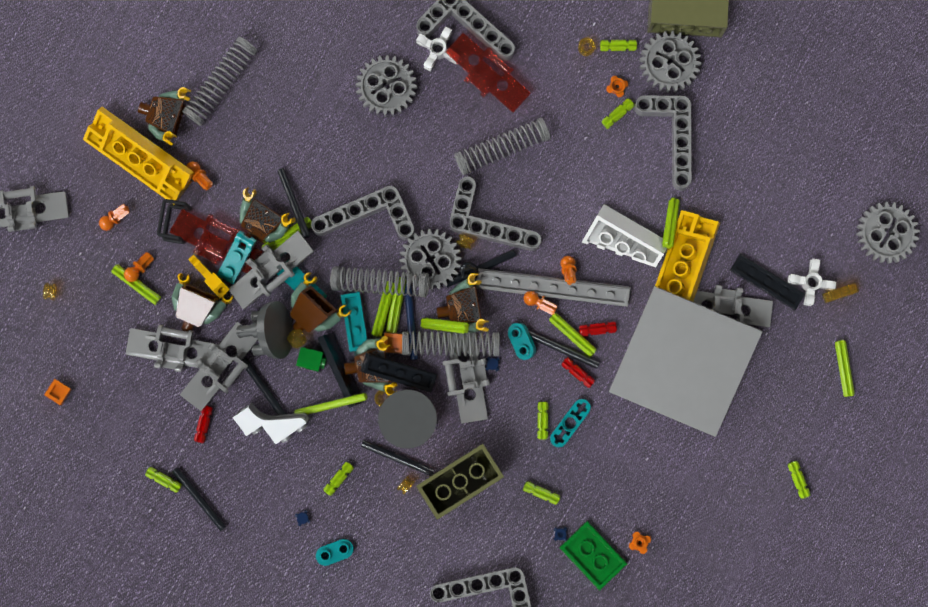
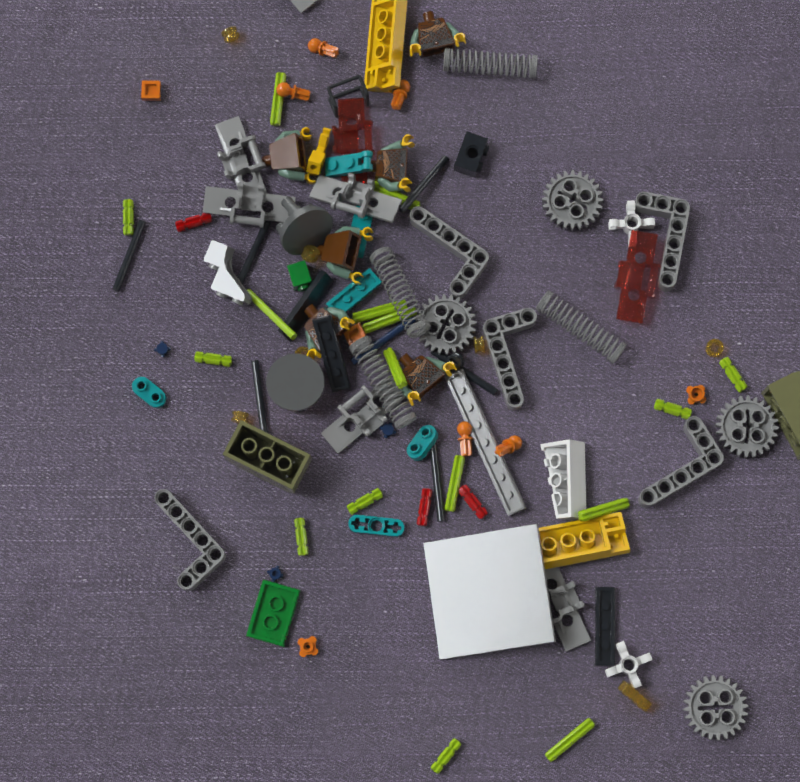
camera: 65 degrees right, 5 degrees down
none -> black brick [454,131,490,178]

